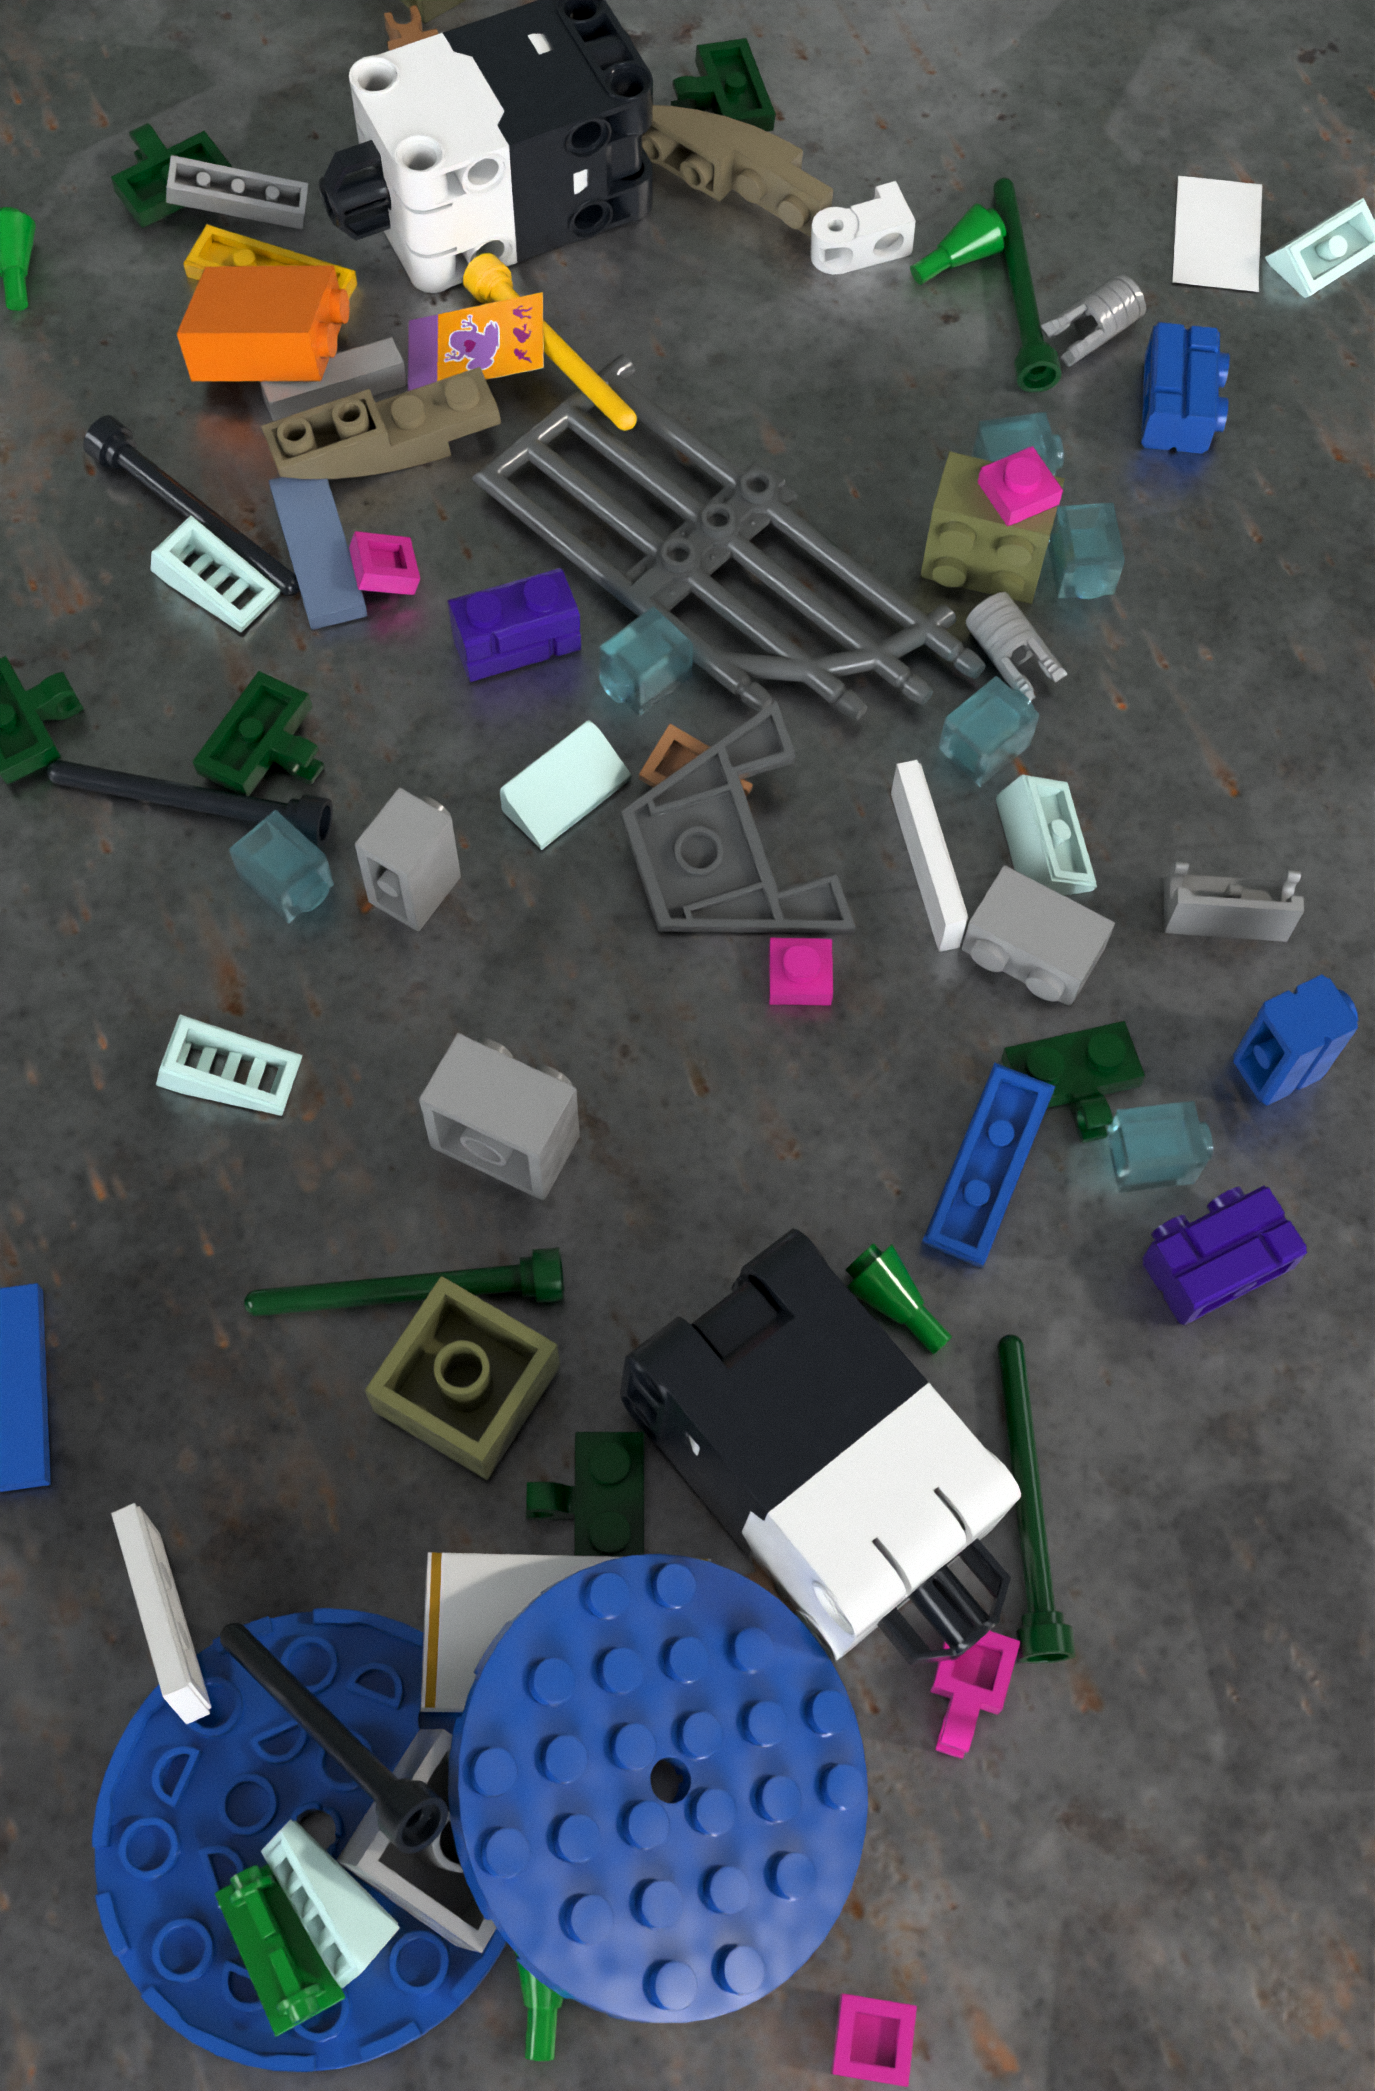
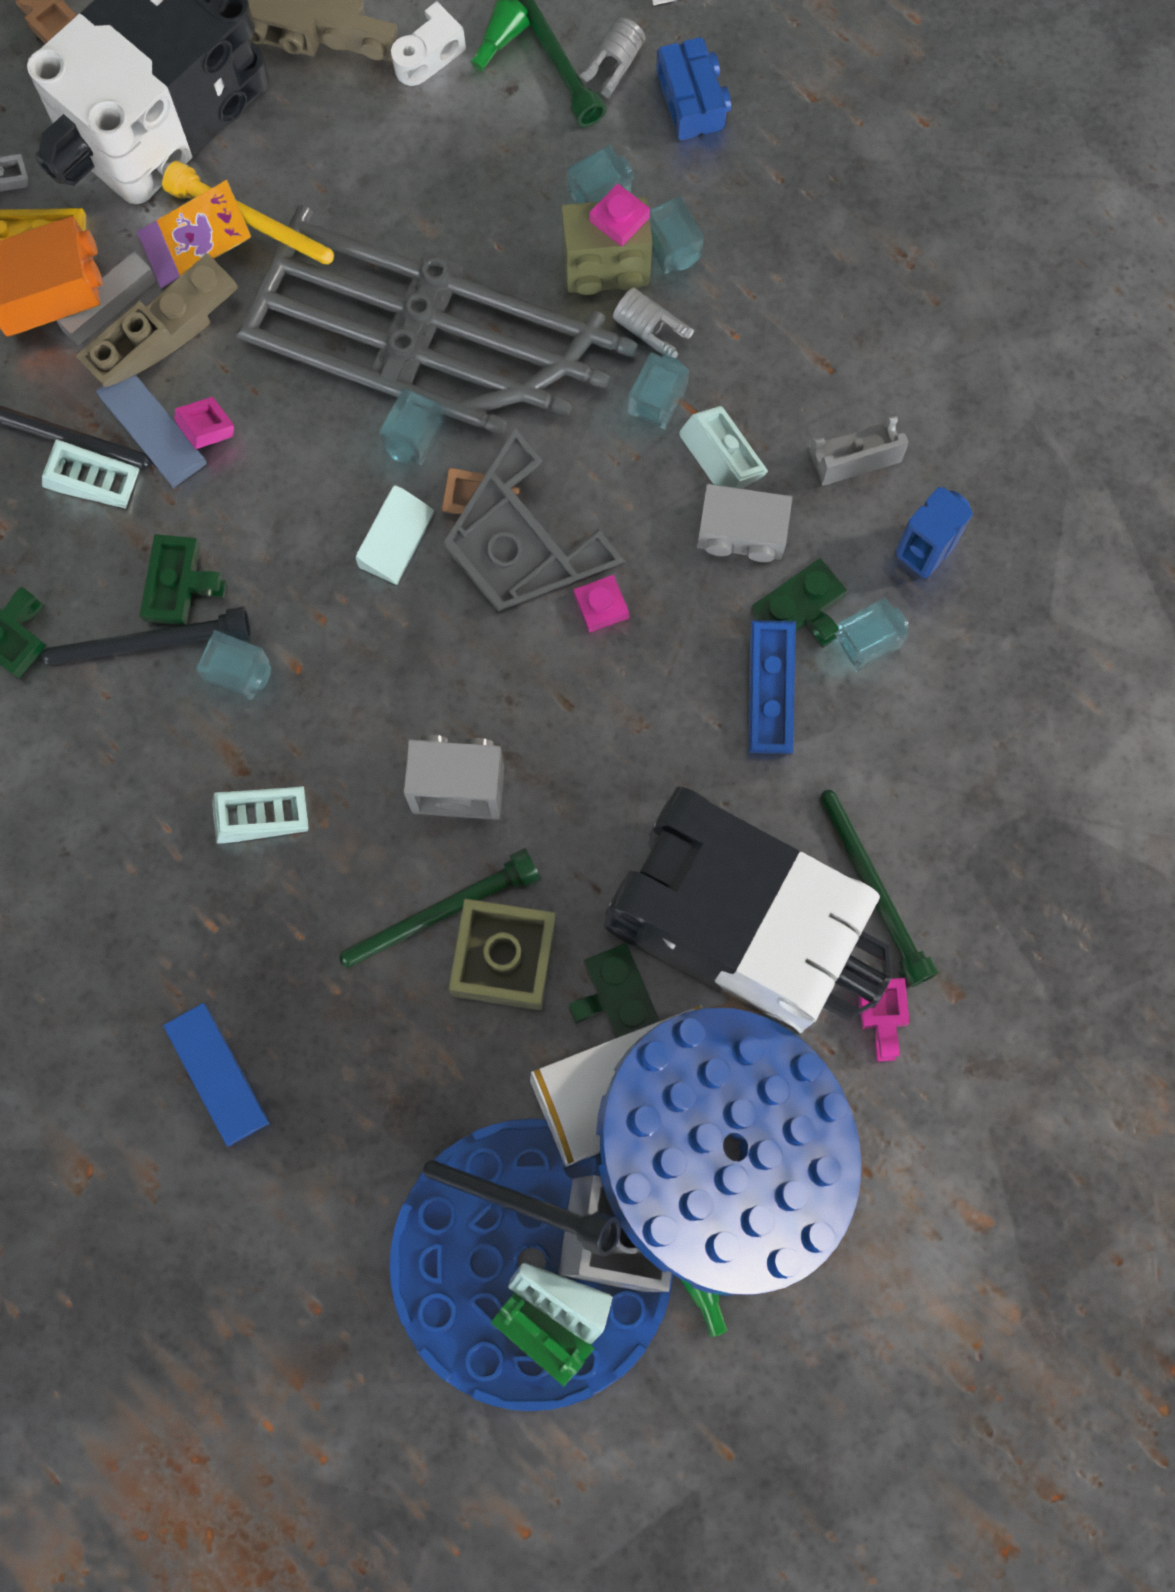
camera: 20 degrees left, 10 degrees up
white tile [111,1503,212,1725] -> none
light grey brick [355,787,461,932] -> none
dark purple brick [447,568,581,682] -> none
dark pink plate [831,1993,917,2087] -> none
green cone [845,1243,952,1355] -> none
white tile [891,760,969,952] -> none
dark purple brick [1142,1185,1308,1326] -> none

